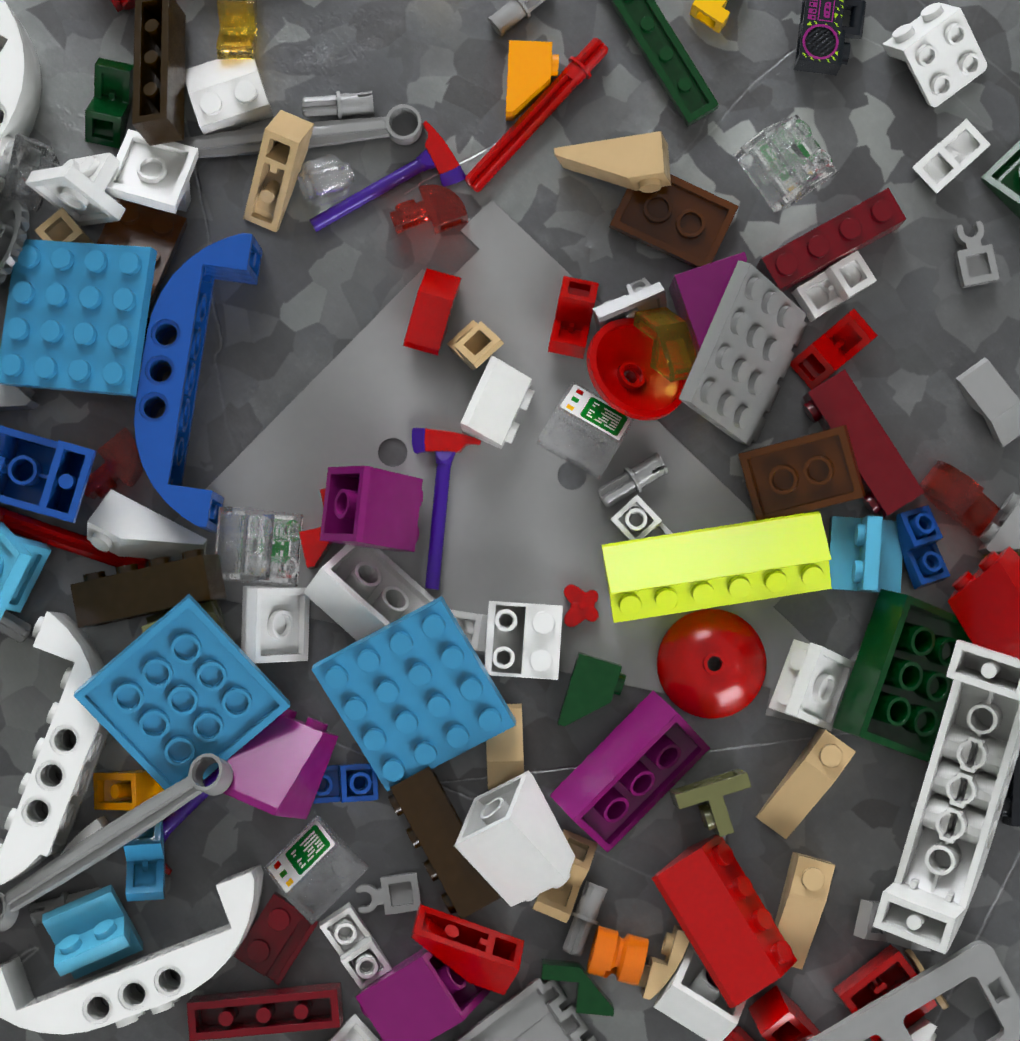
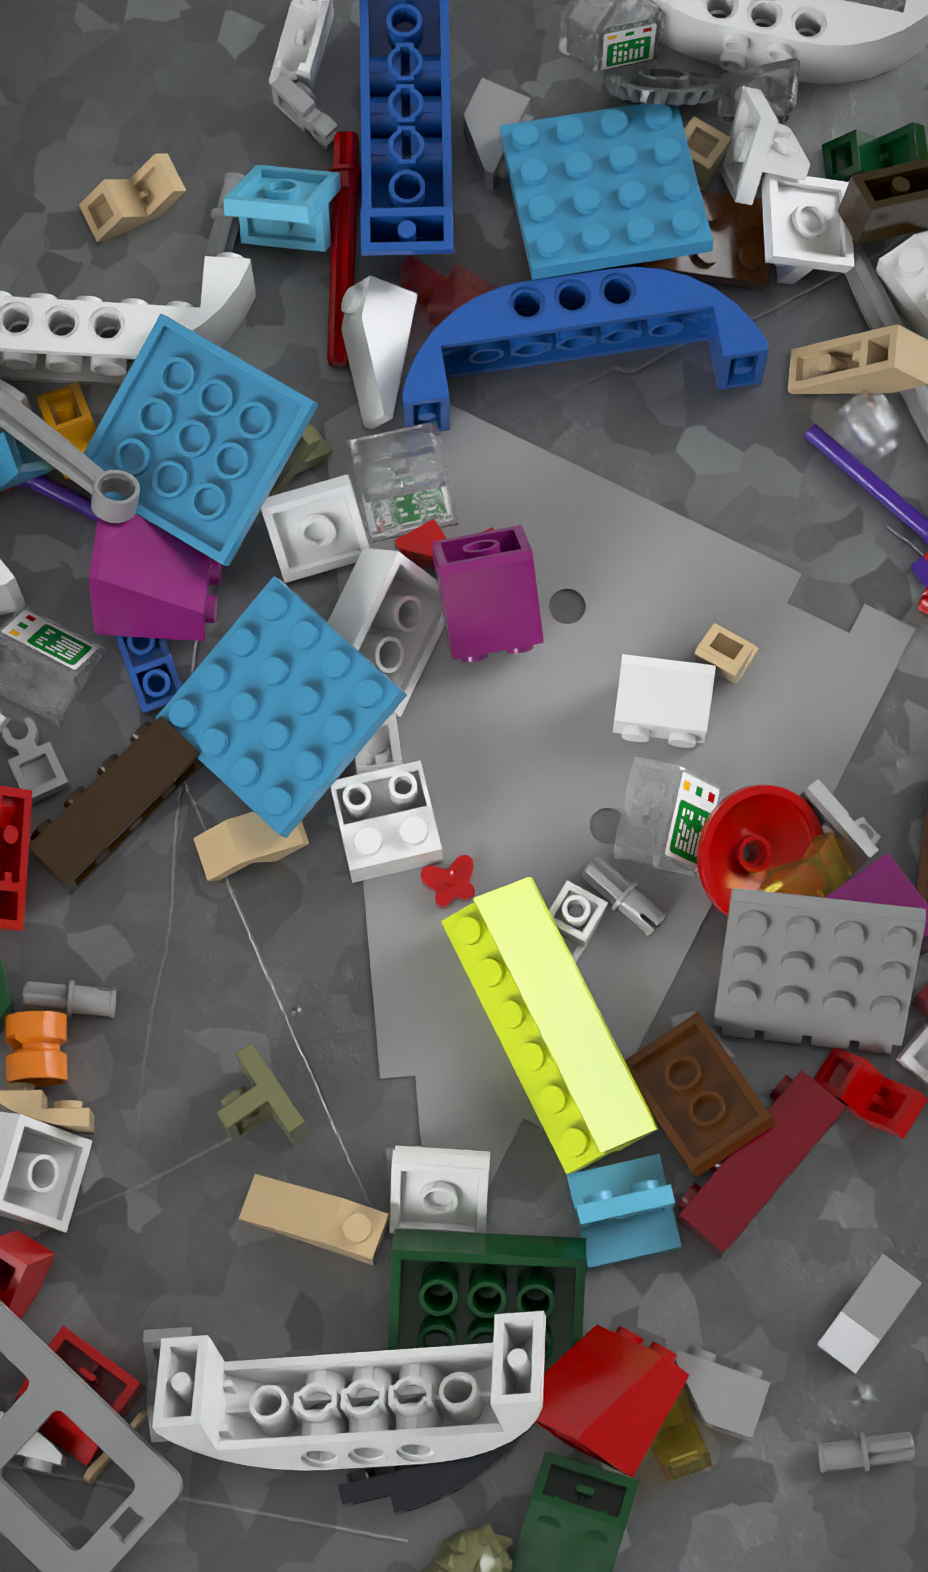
camera: 75 degrees right, 10 degrees down
dark brown brick [70,549,227,628] -> none
clear red brick [389,184,468,235] -> none
red slope [403,268,461,356] -> none
dark purple piece [412,428,482,590] -> none
white slope [454,770,575,907] -> none
tan slope [532,829,598,923] -> none
red slope [548,276,599,359] -> none
magenta slope [549,690,710,853] -> none
dark green slope [557,652,626,727] -> none
red slope [652,834,797,1009] -> none
red dish [657,609,767,719] -> none
tan slope [775,852,835,969] -> none
blue slope [896,505,950,590] -> none
clear red brick [919,460,1000,537] -> none

